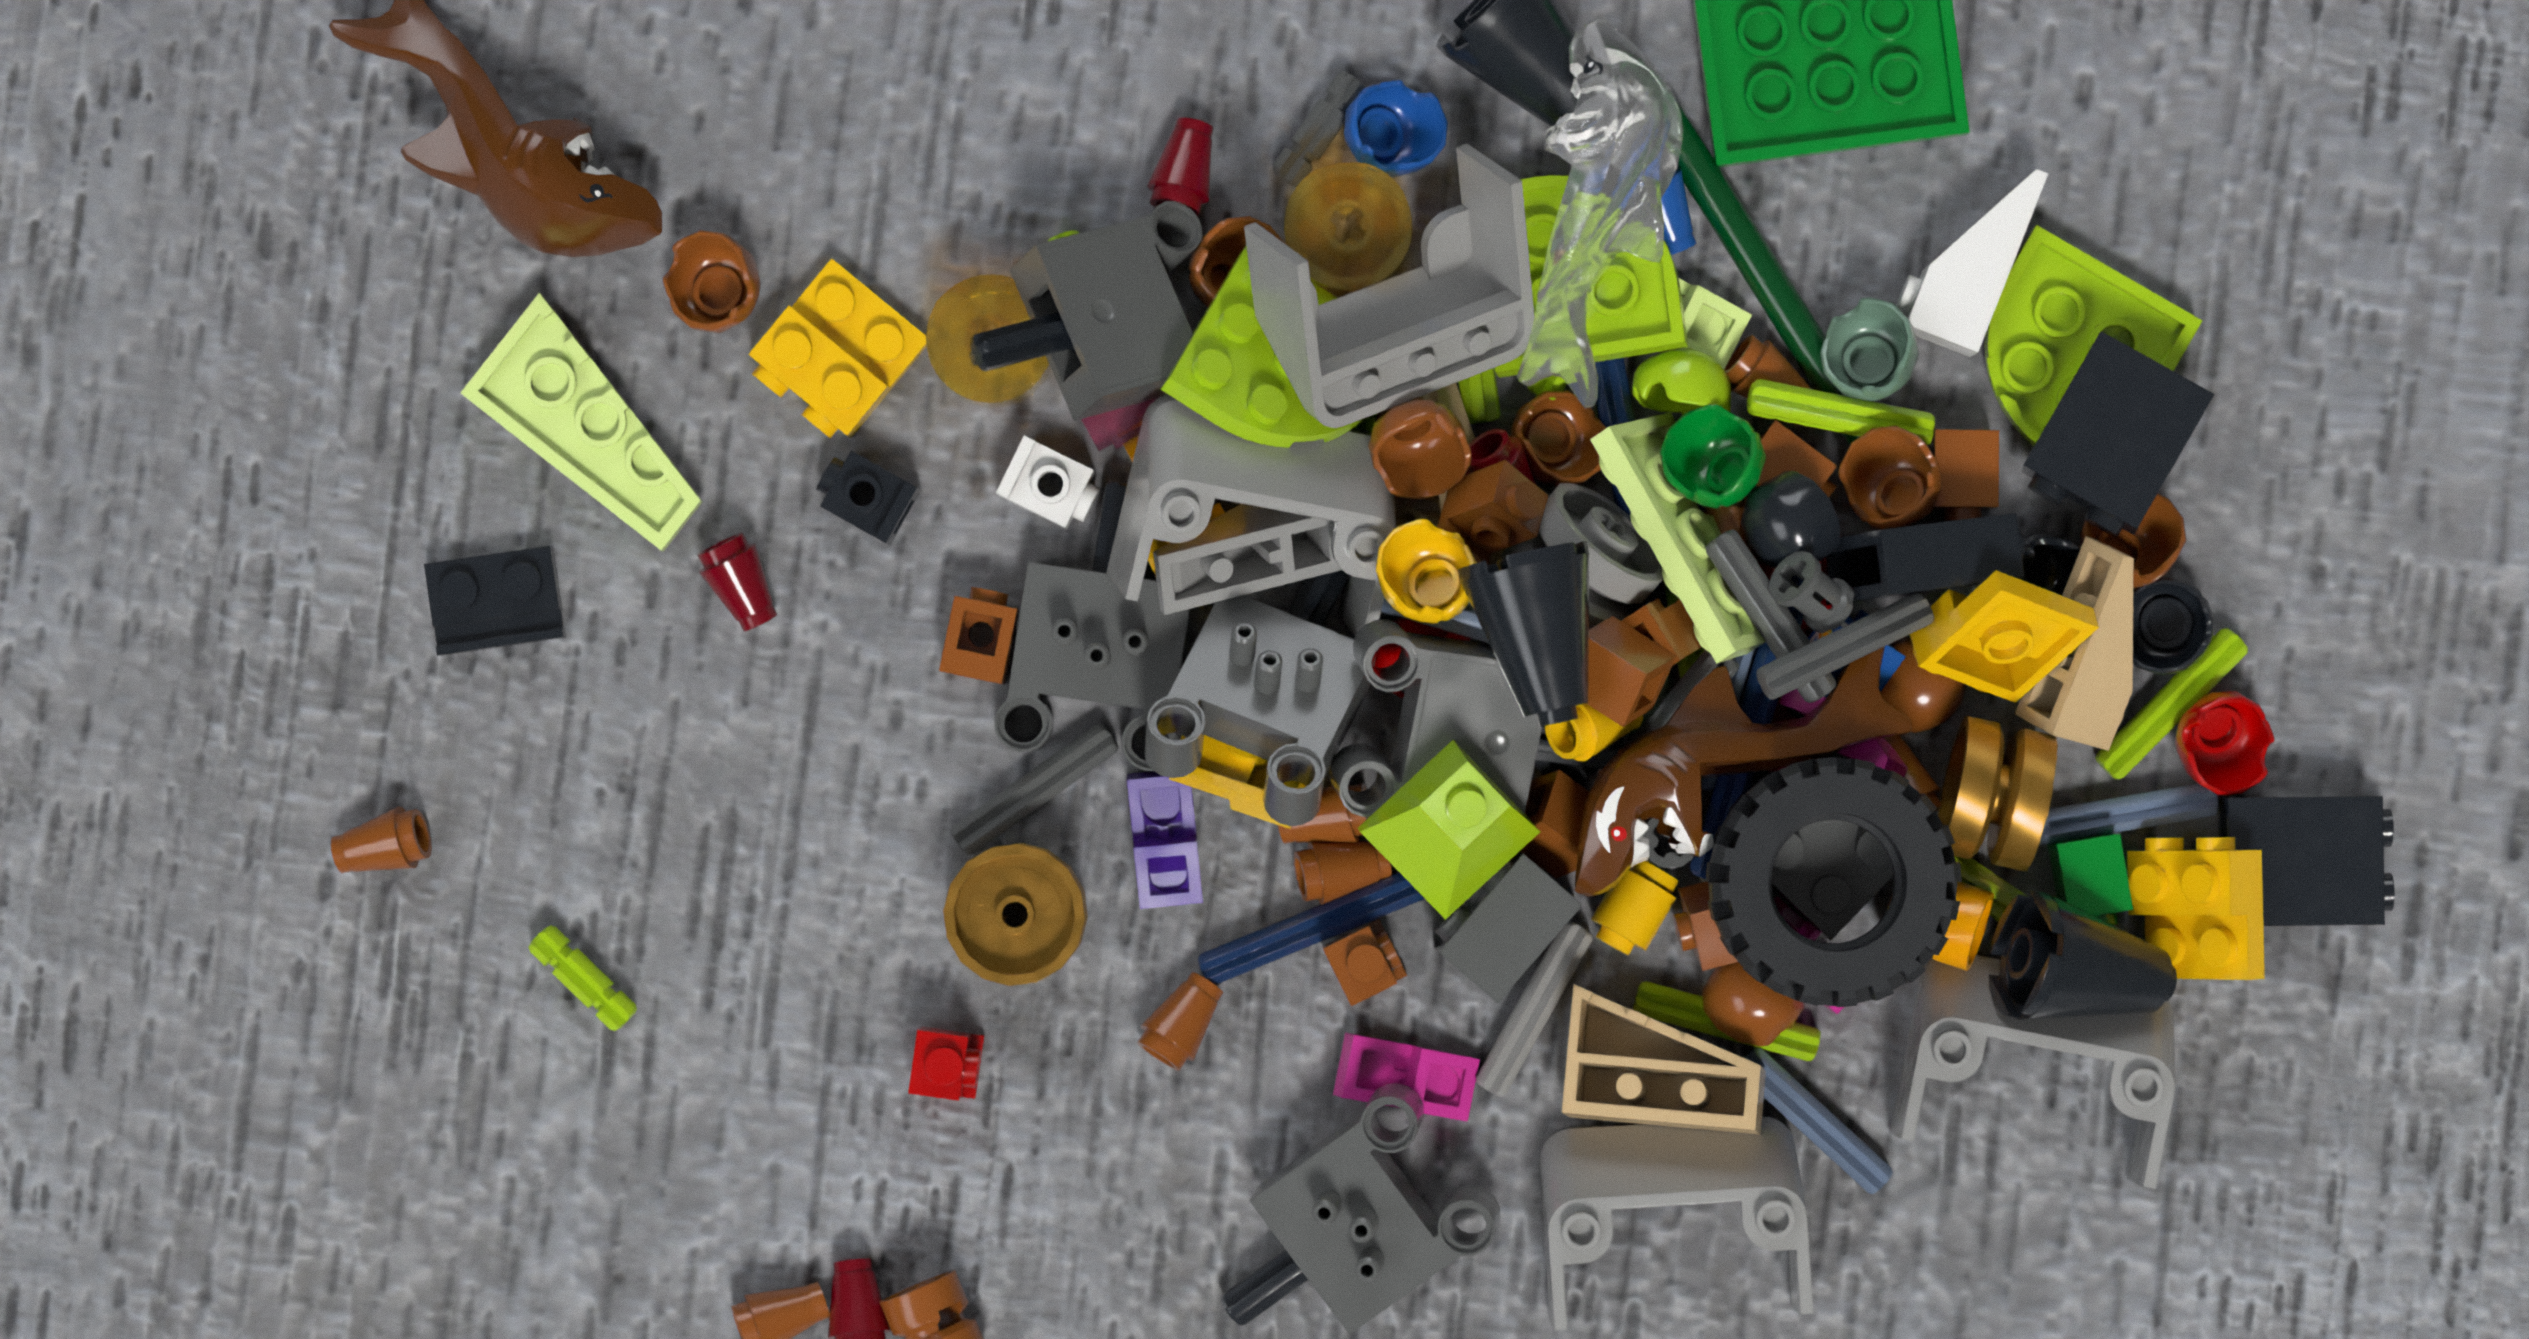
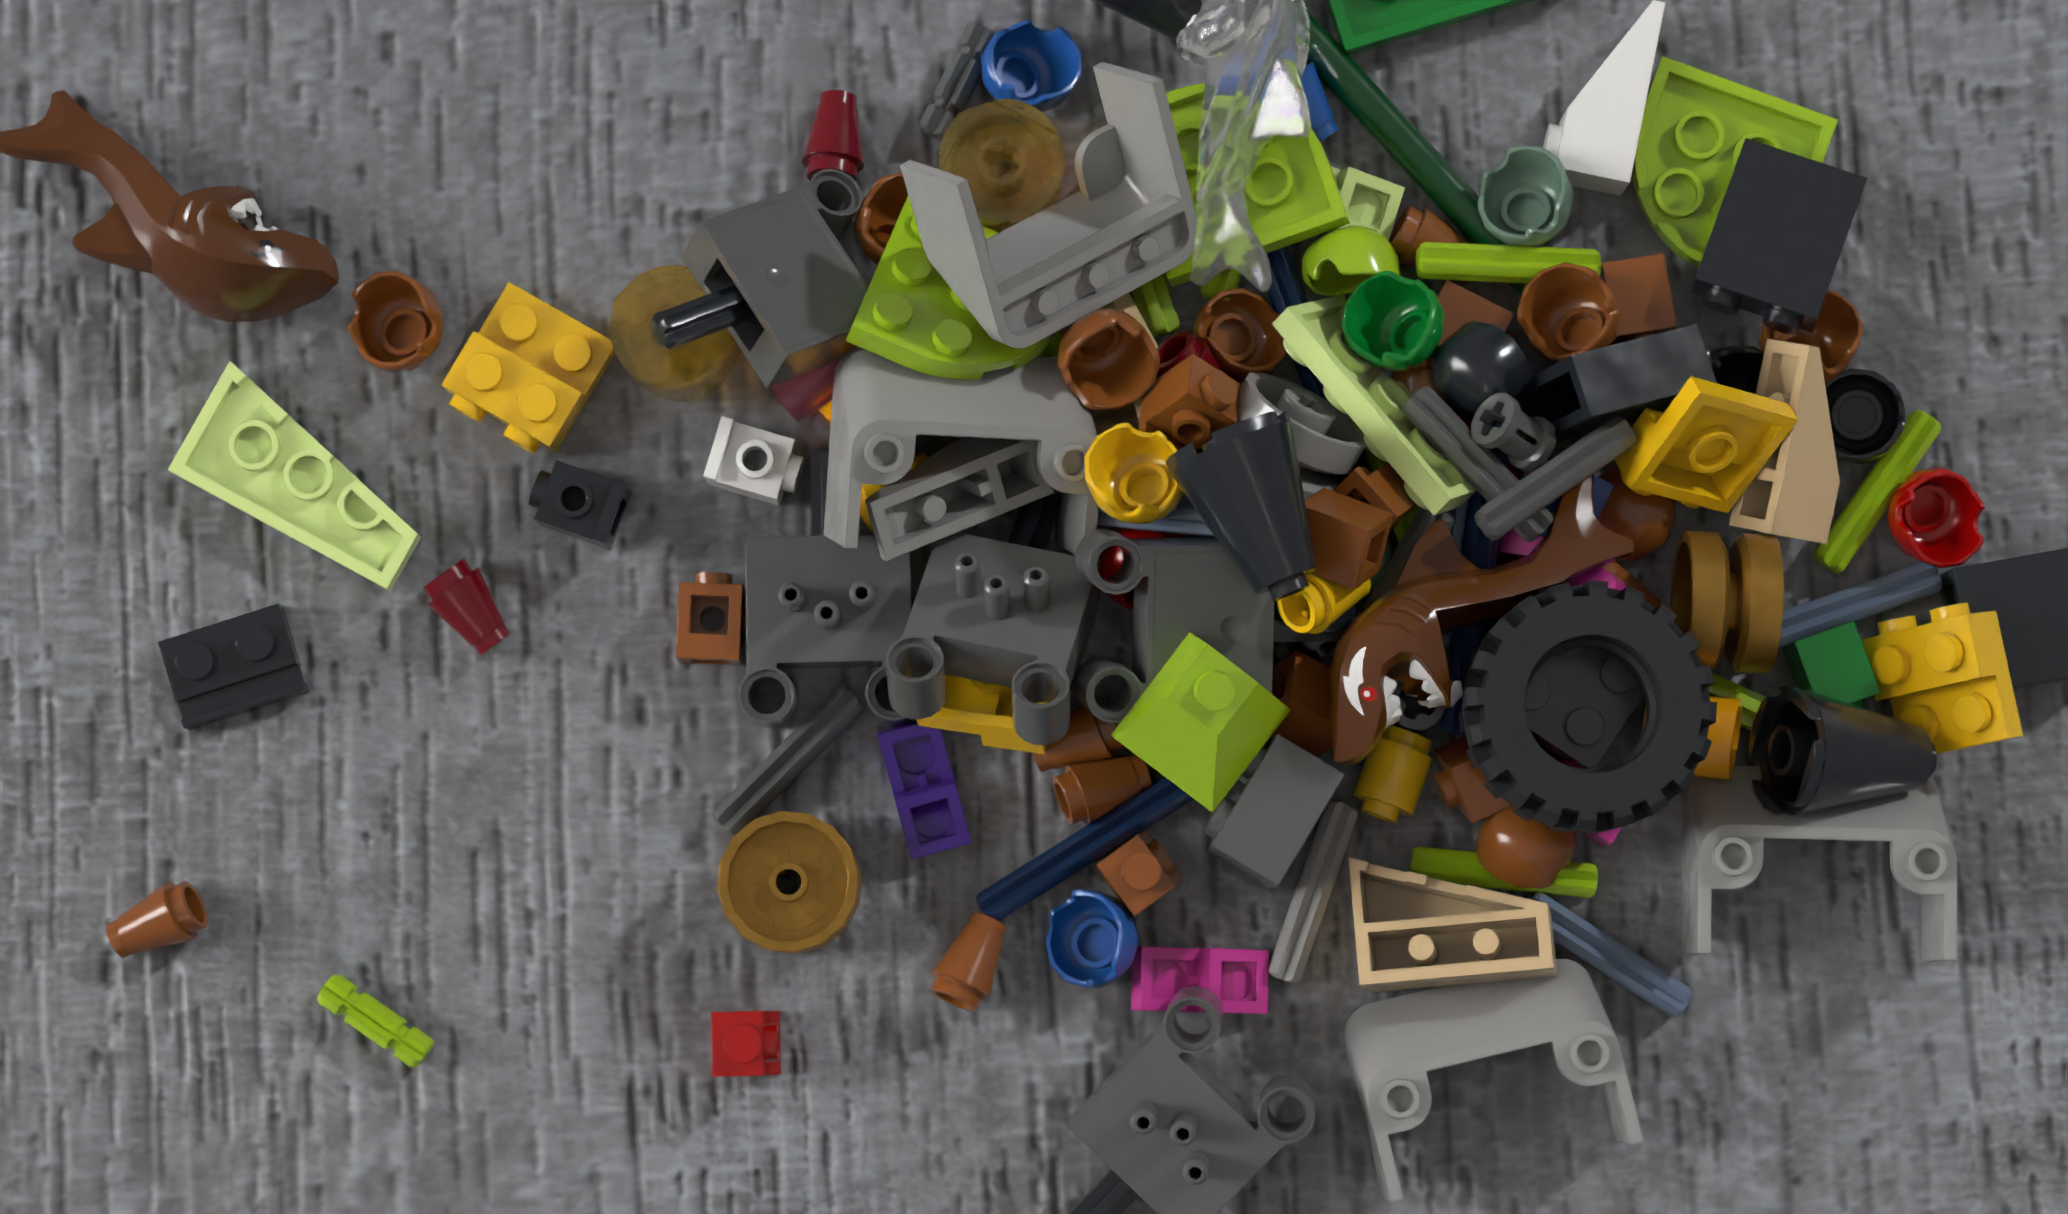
camera: 10 degrees left, 5 degrees down
none -> blue hair [1045,889,1140,988]

